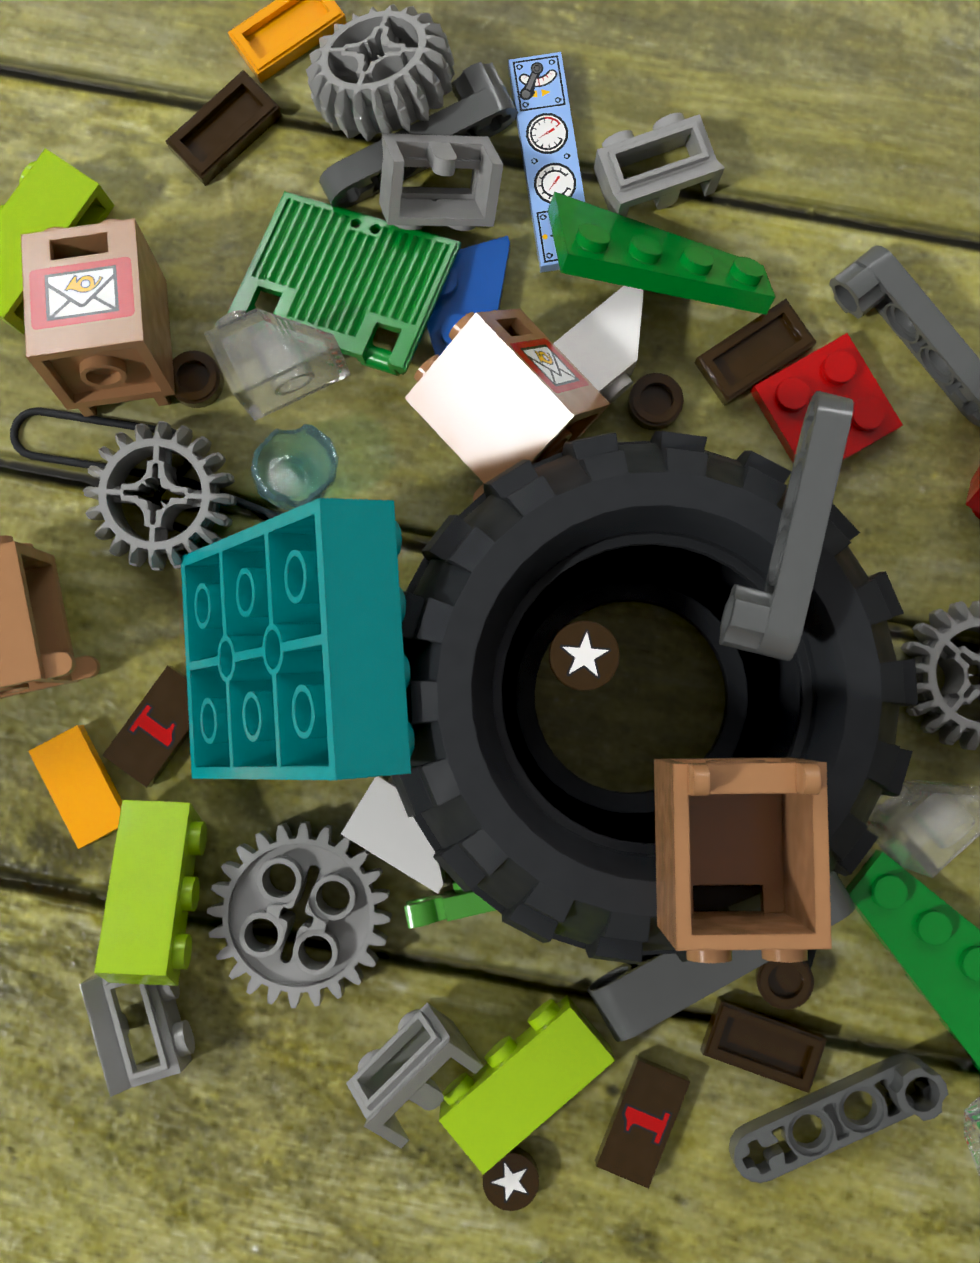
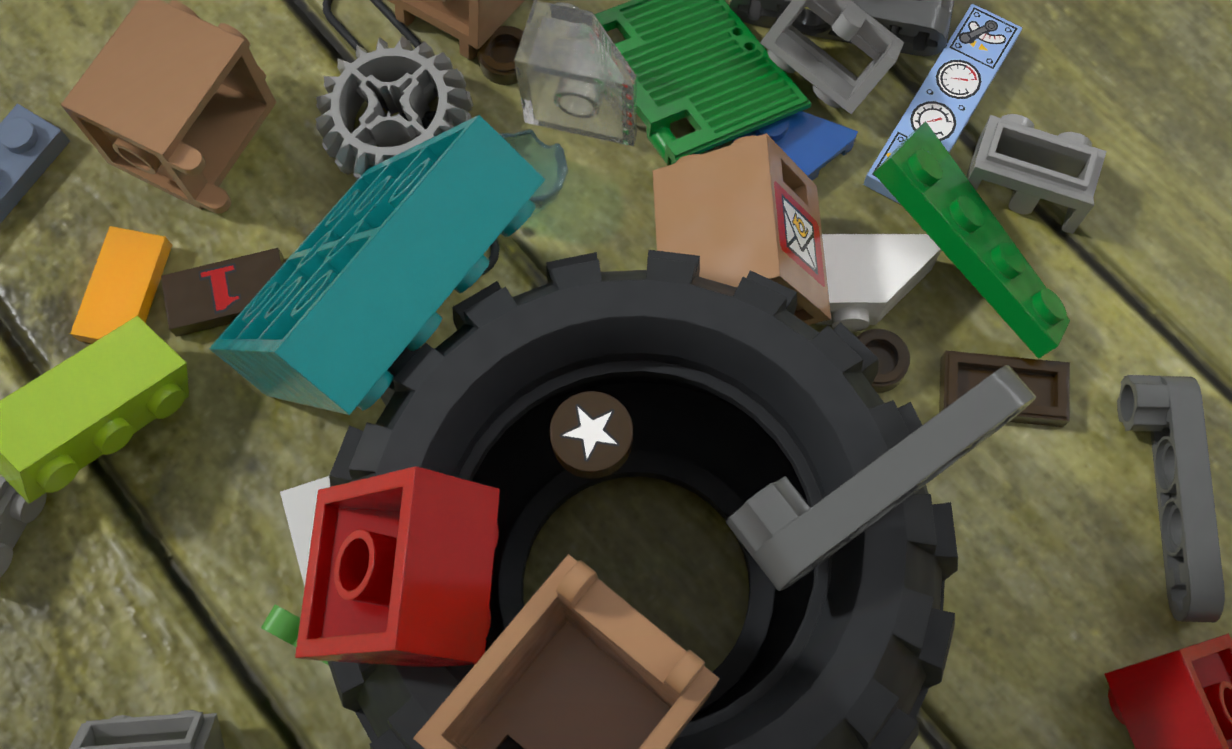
camera: 40 degrees right, 15 degrees down
light grey gear [207,821,392,1008] -> none
red plate [750,333,903,463] -> none
none -> red slope [295,466,500,667]

